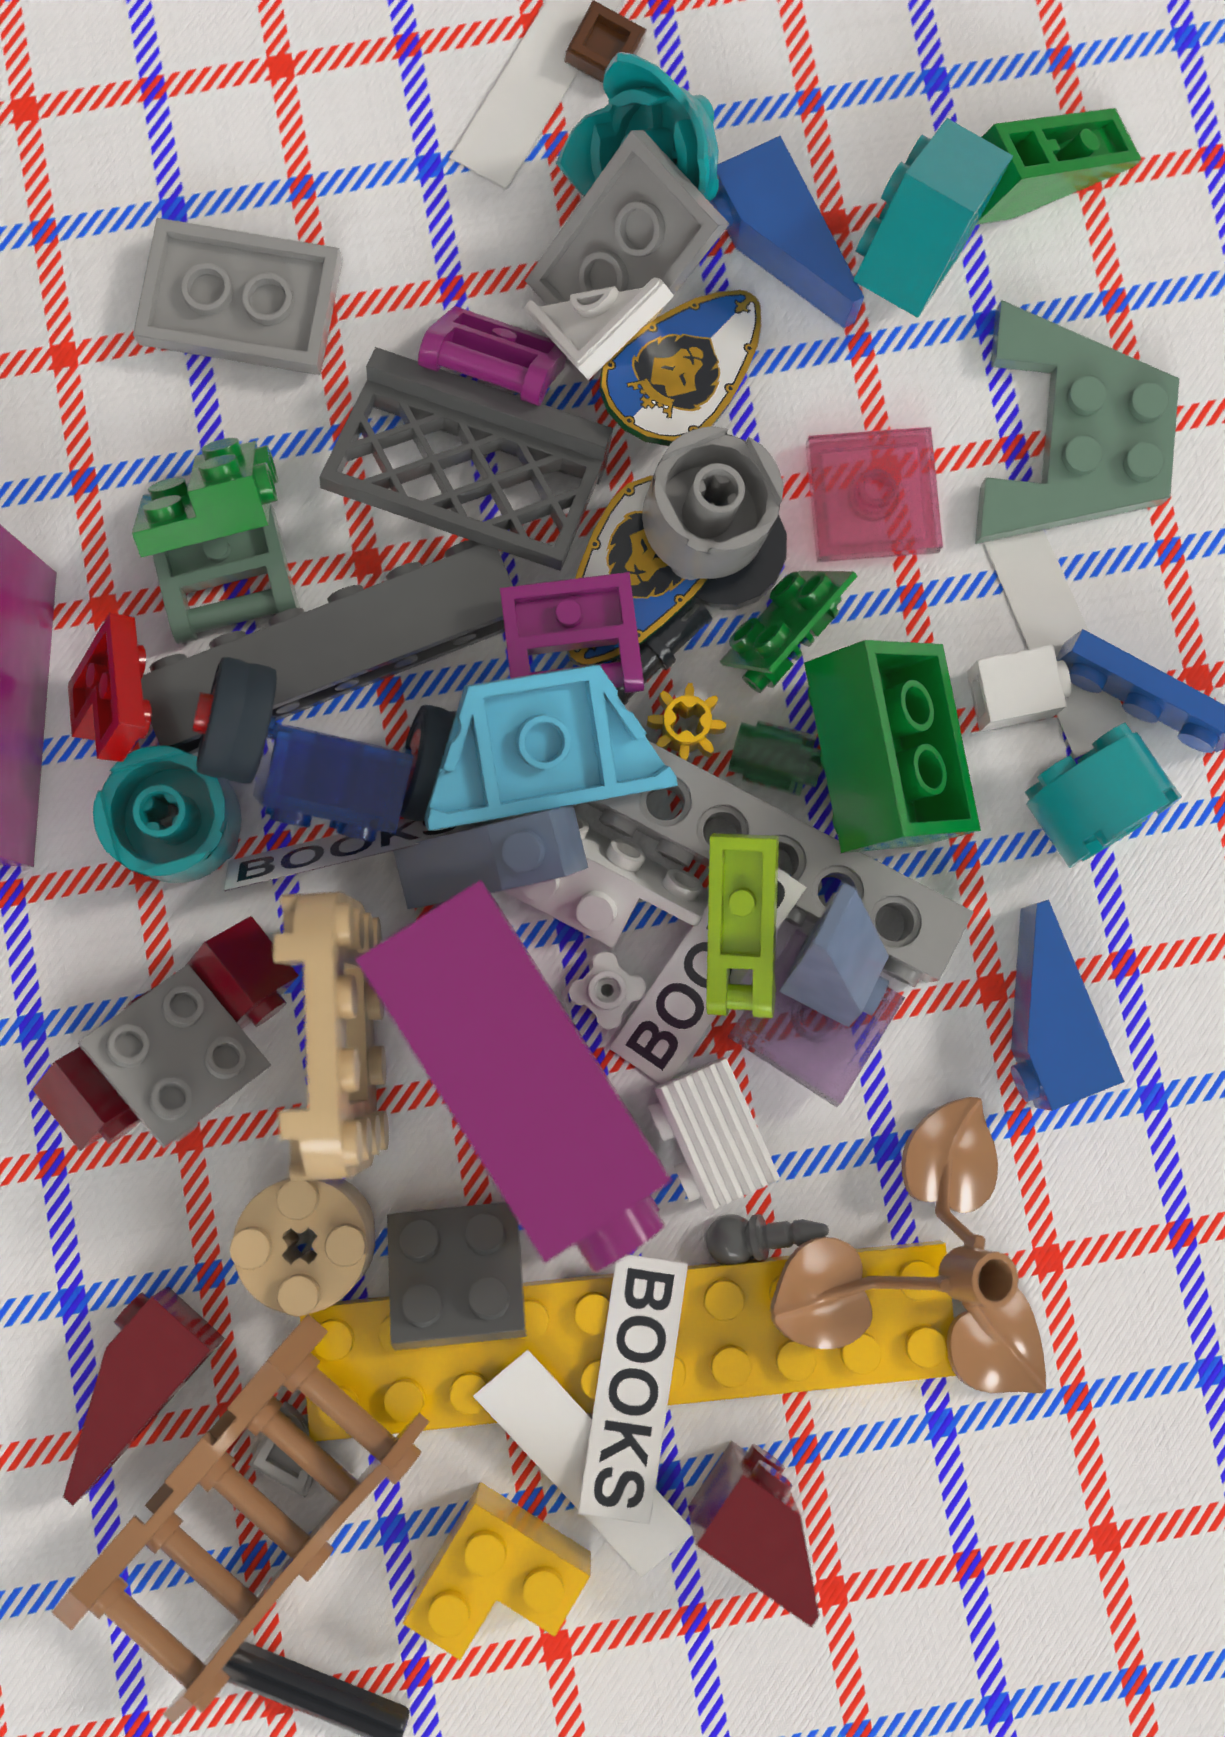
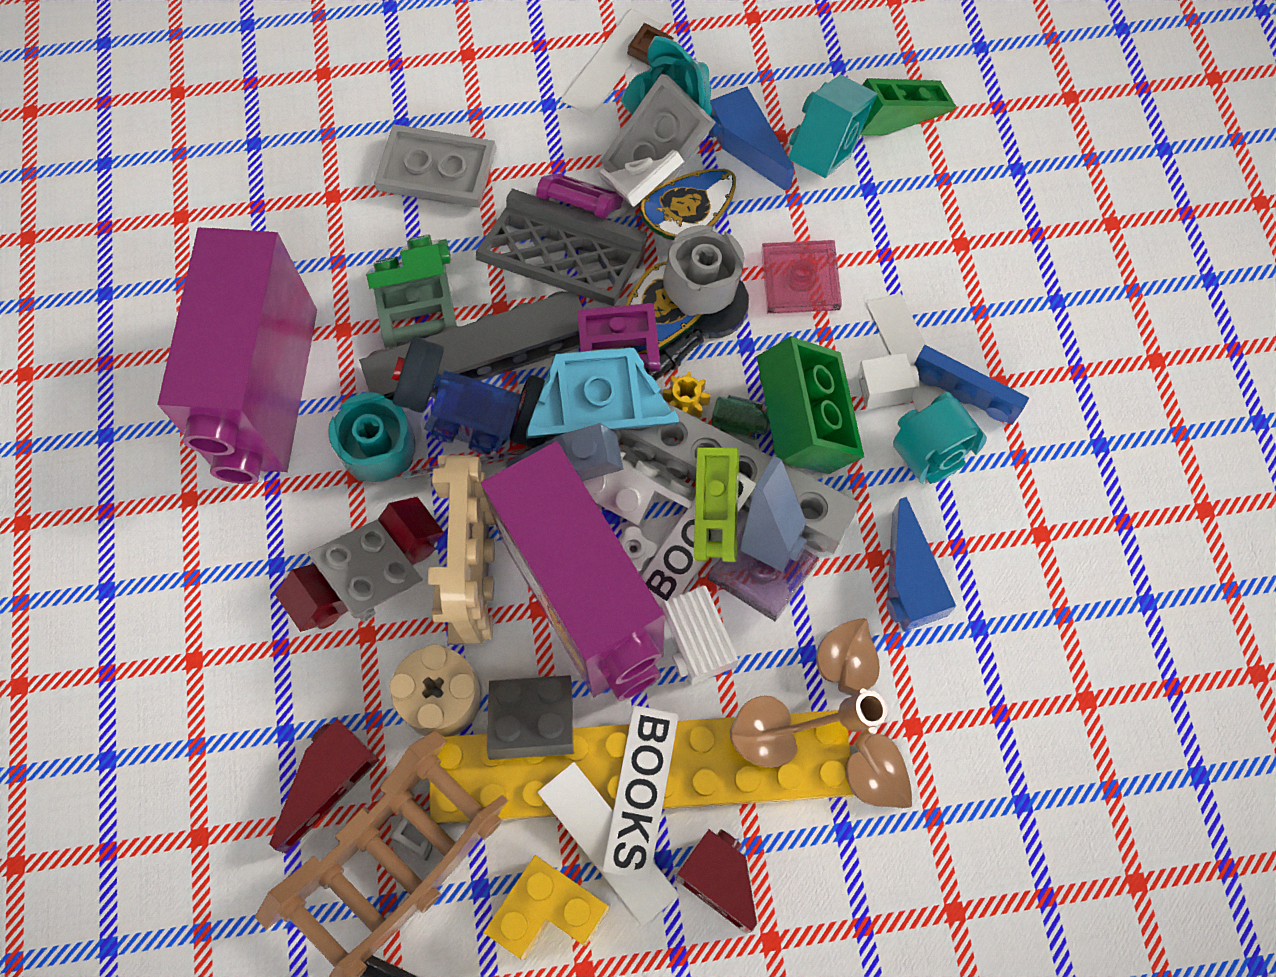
camera: 10 degrees right, 15 degrees down
red plate [68,612,152,762] -> none
dark grey bar [706,1214,829,1265] -> none
green hinge [719,571,858,693] -> none
sand green wing [975,300,1179,544] -> none

